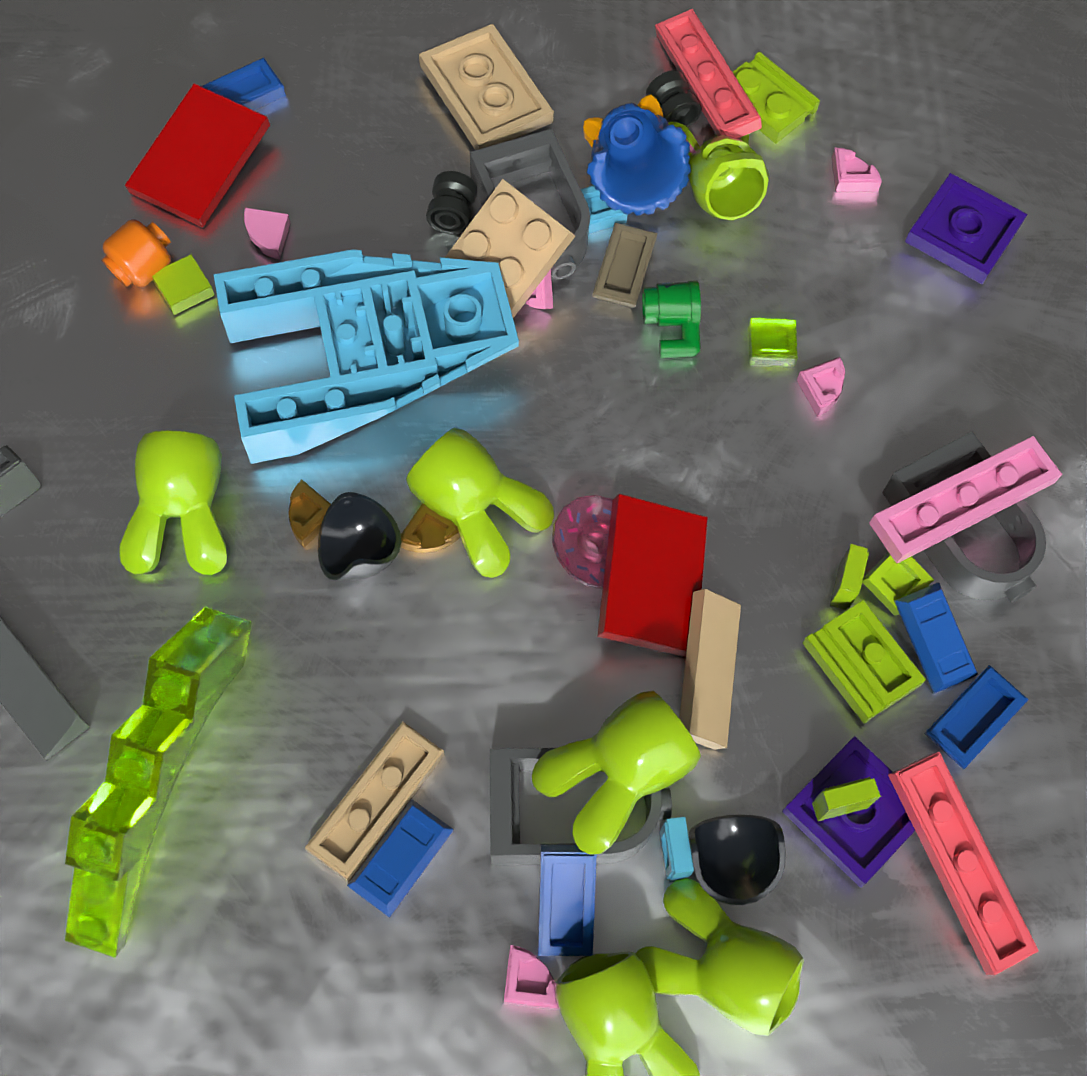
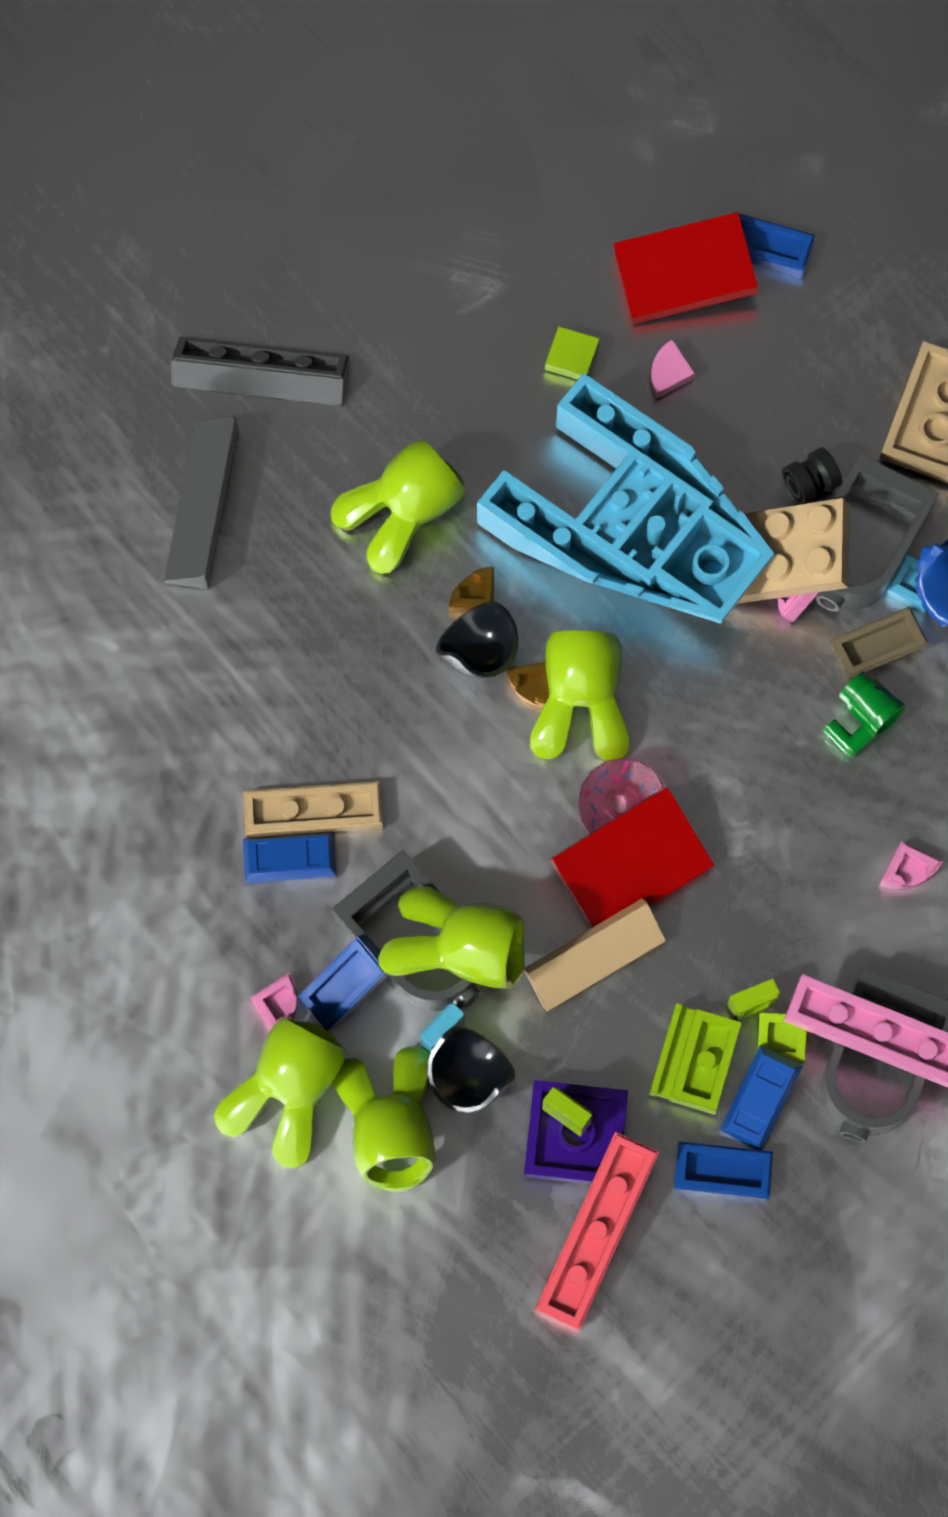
camera: 55 degrees right, 5 degrees up
clear neon green arch [65,607,252,958] -> none
orange head [101,219,171,287] -> none
clear neon green tile [748,318,798,367] -> none

